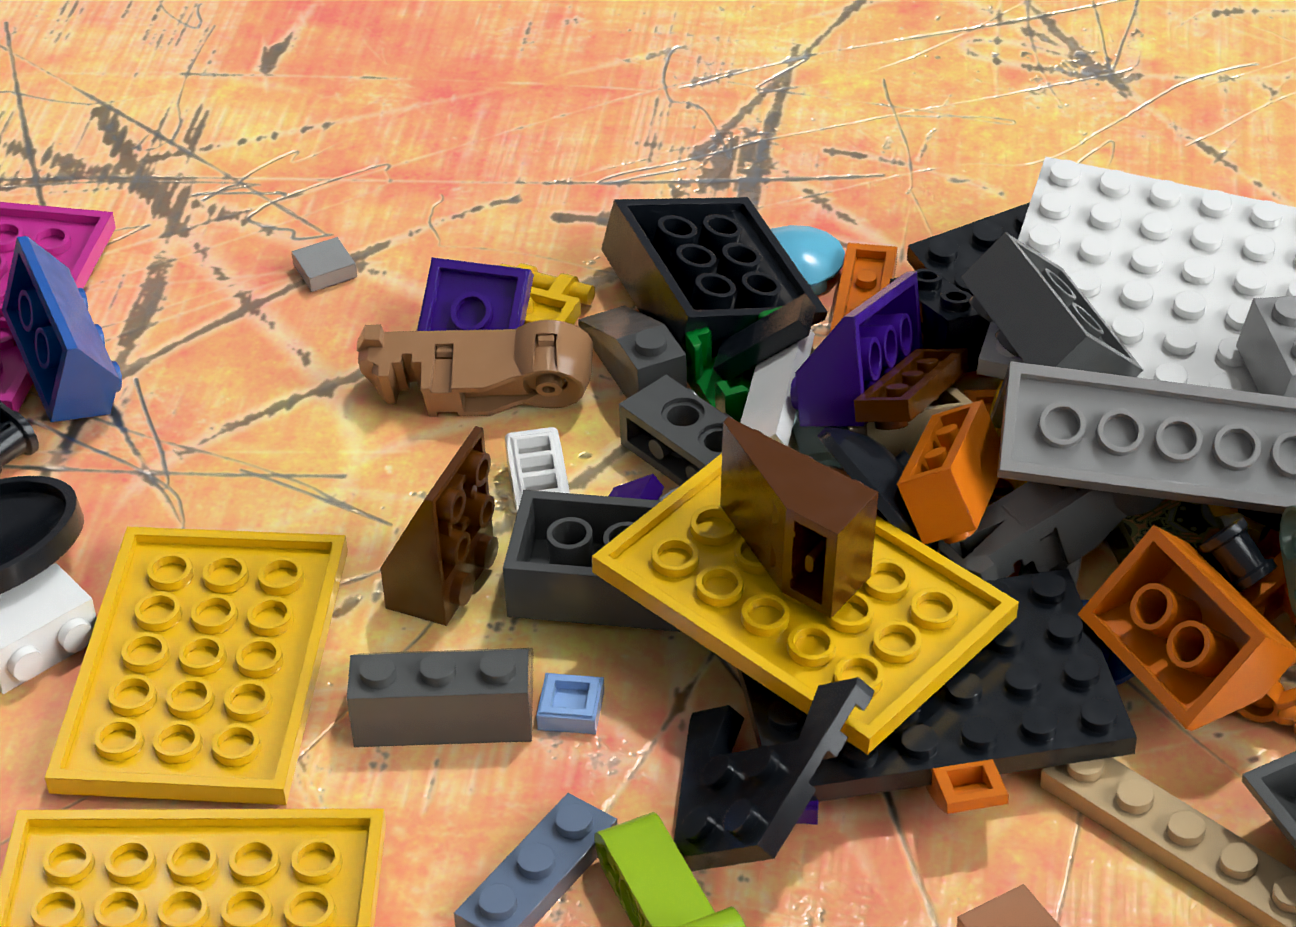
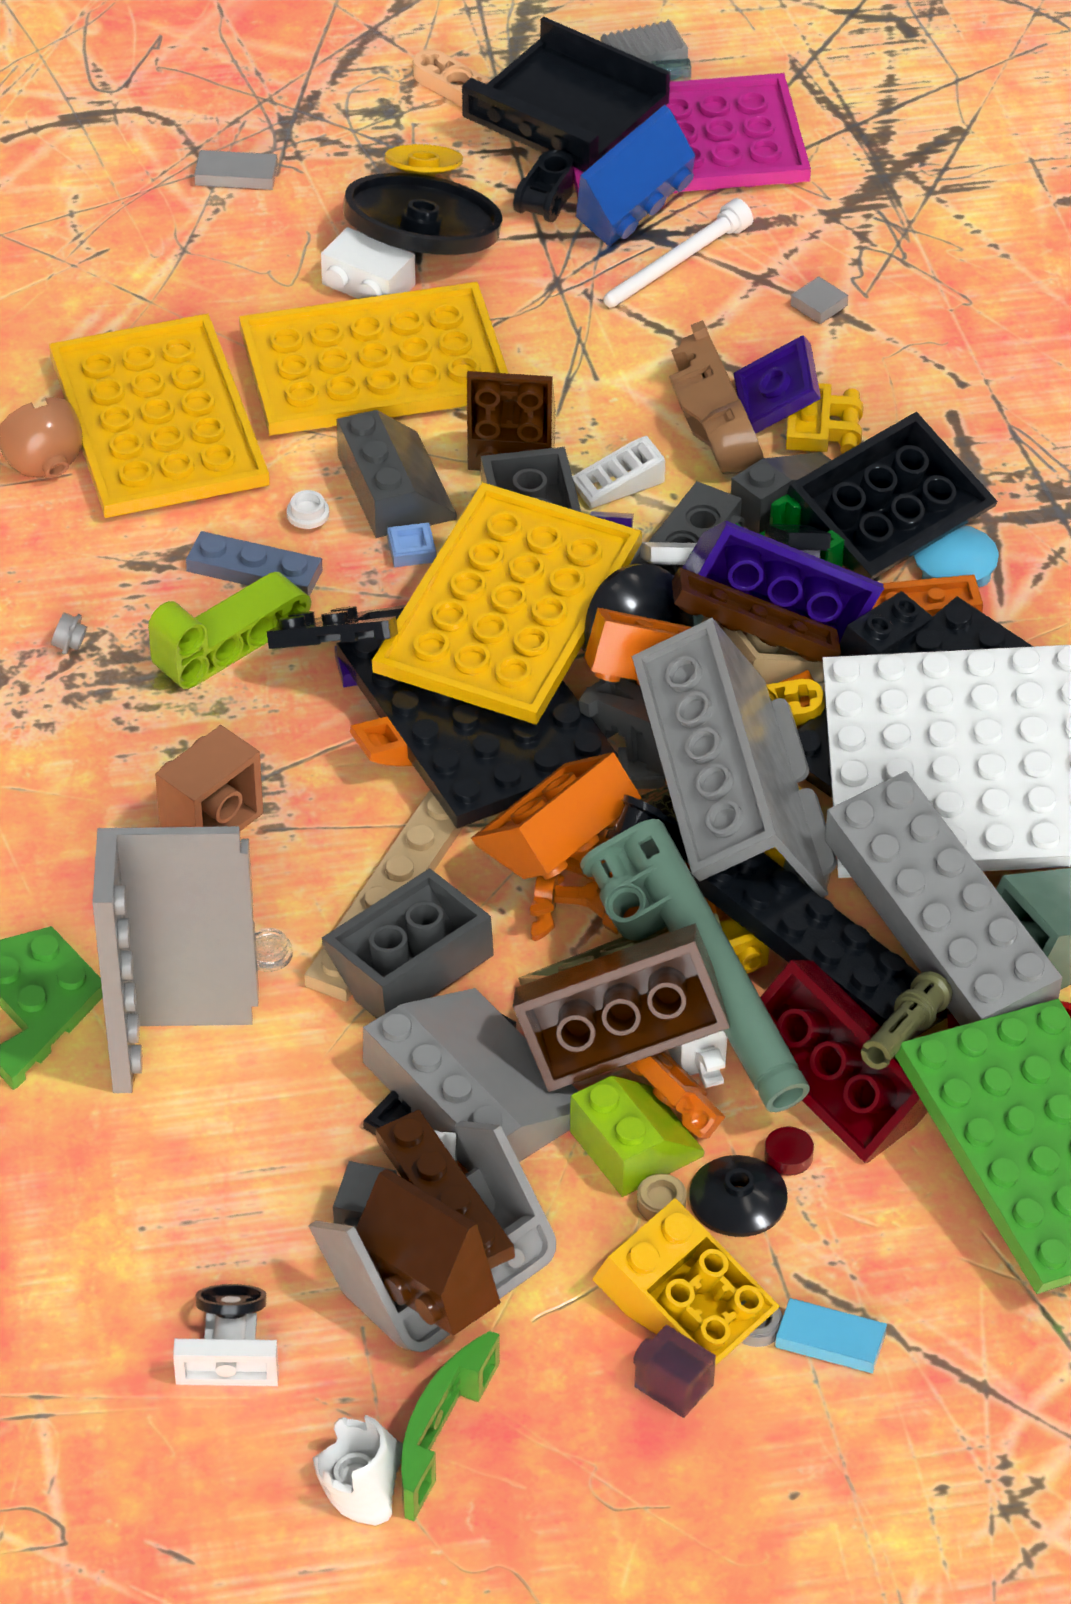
camera: 70 degrees right, 5 degrees up
reddish brown slope [720,417,878,618] -> none
dark grey slope [961,232,1143,377] -> none
none -> white plate [287,490,329,529]
none -> white piece [603,198,753,308]

